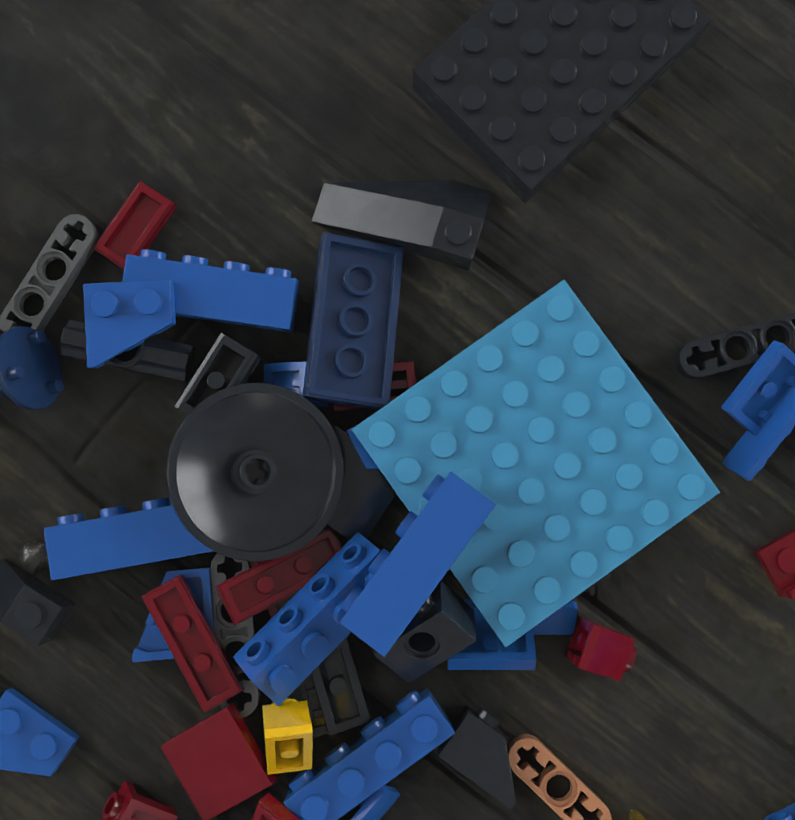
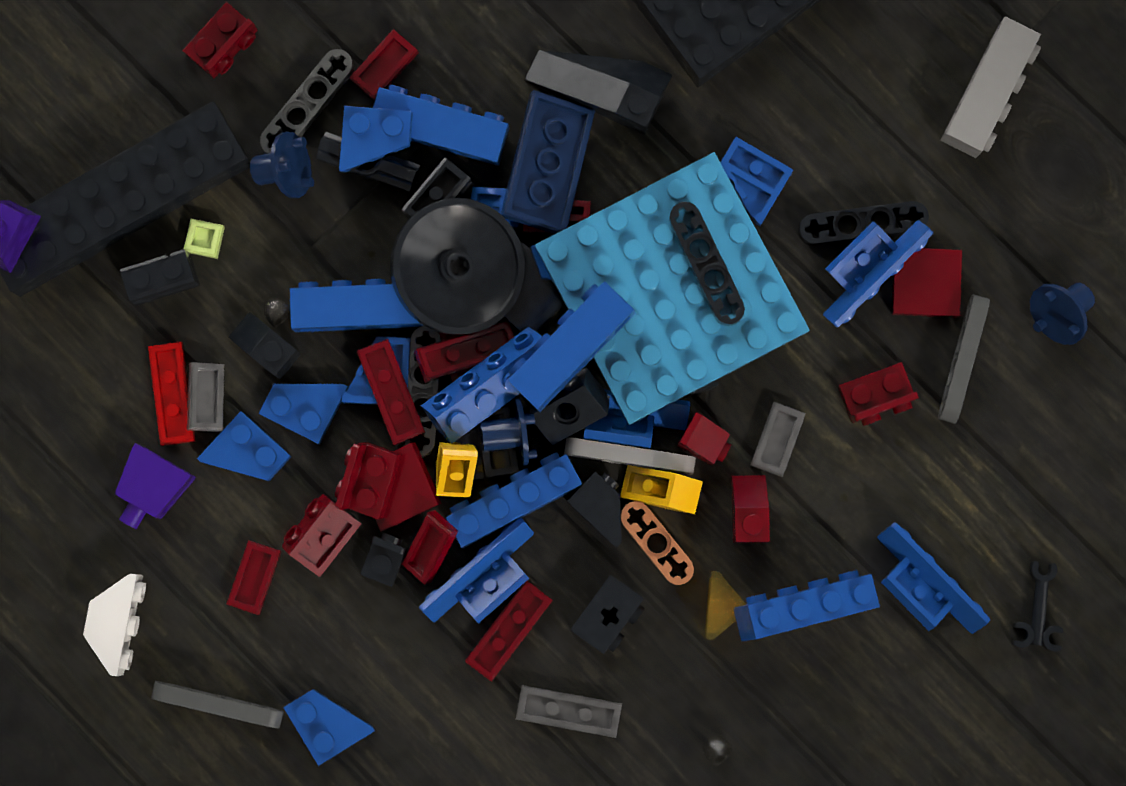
camera: 10 degrees right, 0 degrees up
none -> blue wing [259,384,349,445]
none -> dark red bracket [335,442,402,520]
none -> dark blue piece [479,398,537,465]
none -> light grey beam [564,437,696,475]
none -> yellow slope [620,465,703,514]
none -> black beam [669,202,745,326]
none -> blue wing [720,137,793,226]
none -> dark red slope [731,475,770,543]
none -> flat silver tile [751,402,806,477]

